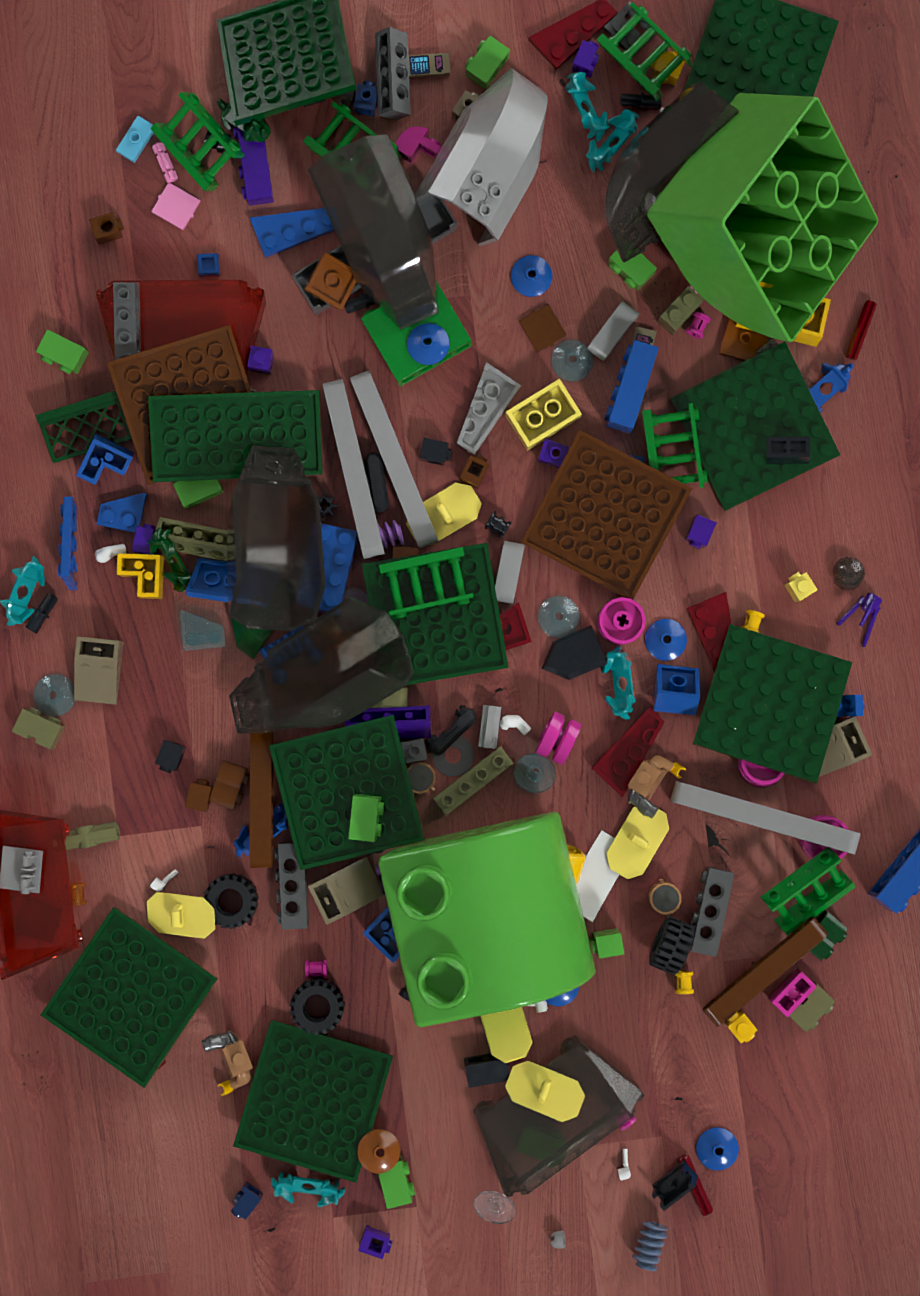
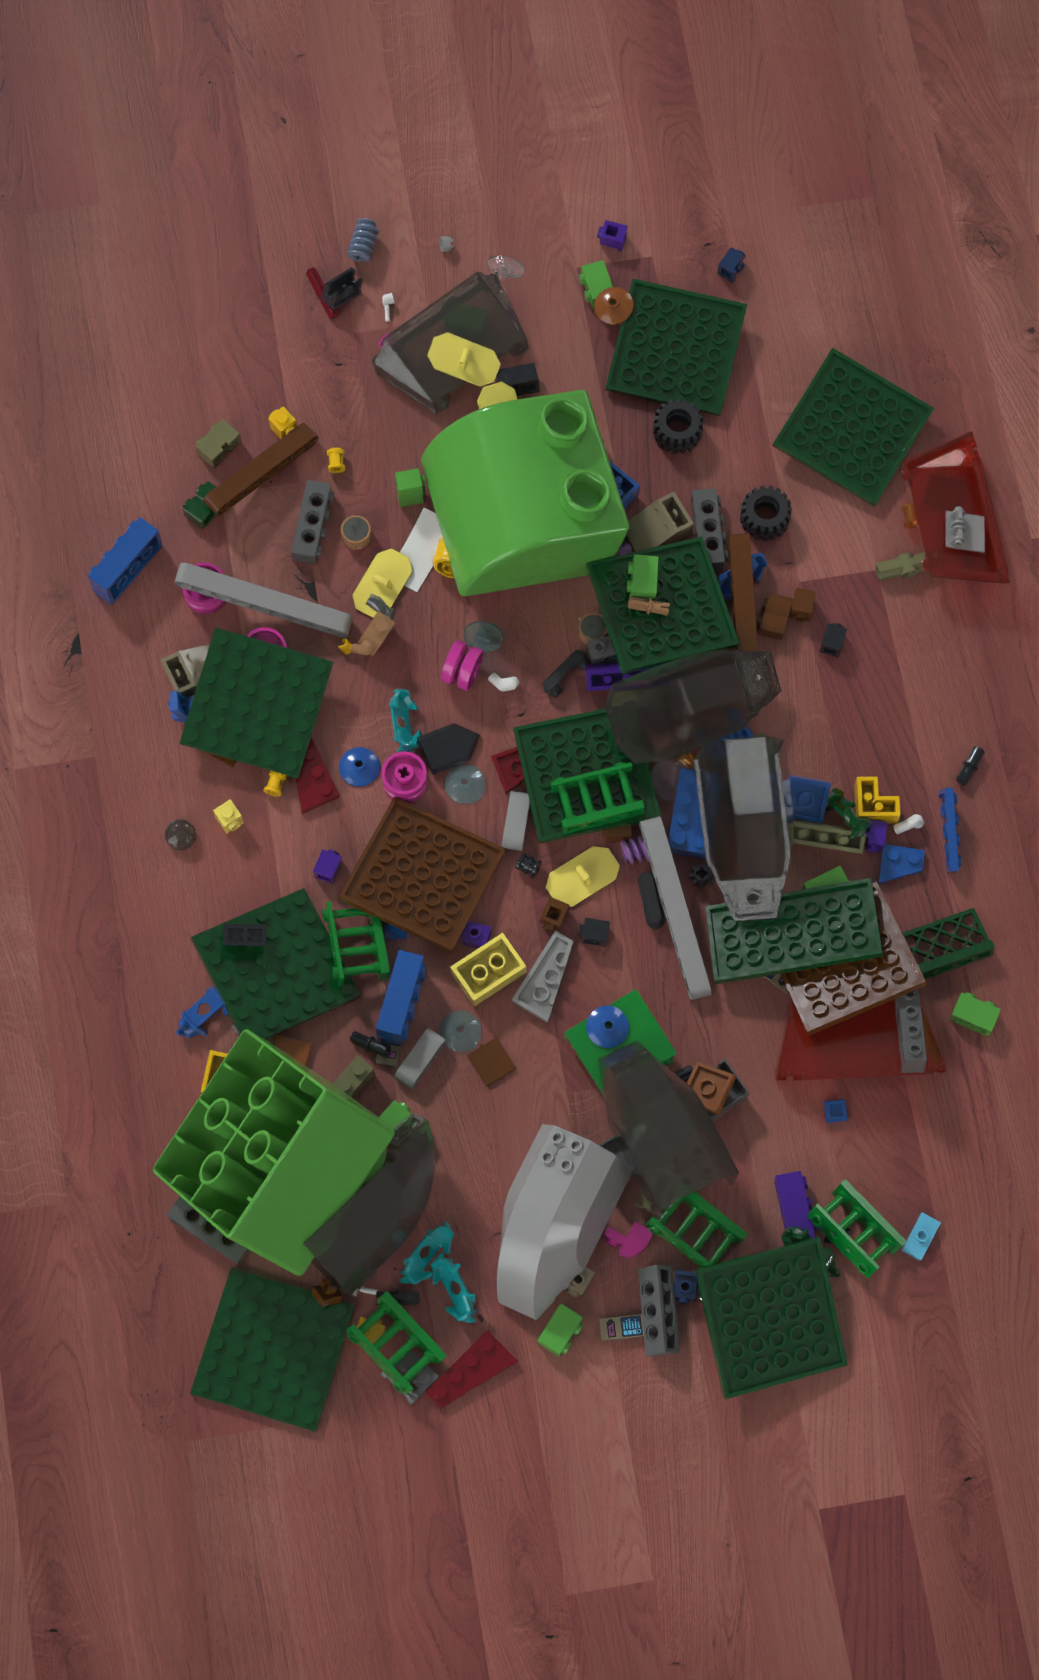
camera: 175 degrees left, 15 degrees down
teal piece [0,556,45,626] -> none
olive brick [12,707,65,749] -> none
clear light blue dish [34,674,75,716] -> none
dark tan slope [74,636,124,705] -> none
blue brick [76,434,134,485] -> none
reddish brown brick [89,212,124,245] -> none
light yellow shield [147,892,215,939] -> none
white hand [150,869,179,892] -> none
bright pink piece [151,183,201,230] -> none
bright pink axle [152,142,178,183] -> none
clear light blue wing [180,610,226,651] -> none
medium nougat torso [201,1030,253,1096] -> none
dark purple brick [248,346,274,375] -> none
blue wing [250,207,343,258] -> none
teal piece [271,1171,346,1207] -> none
dark pink bush [305,959,328,979] -> none
light grey beam [350,370,439,549] -> none
dark grey piece [432,736,474,776] -> none
olive brick [433,746,513,815] -> none
light grey axle [478,705,501,749] -> none
blue dish [511,255,552,297] -> none
dark purple brick [572,41,600,78] -> none
dark red wing [592,707,665,797] -> none
black tyre [649,916,695,975] -> none
blue slope [654,664,700,716] -> none
dark pink bush [685,312,711,339] -> none
blue dish [696,1127,739,1171] -> none
green fence [760,847,856,936] -> none
dark pink brick [768,969,817,1017] -> none
dark purple plant [837,593,882,647] -> none
dark red axle [846,300,877,360] -> none
none -> black axle [350,1031,391,1058]
none -> medium nougat axle [628,597,670,616]

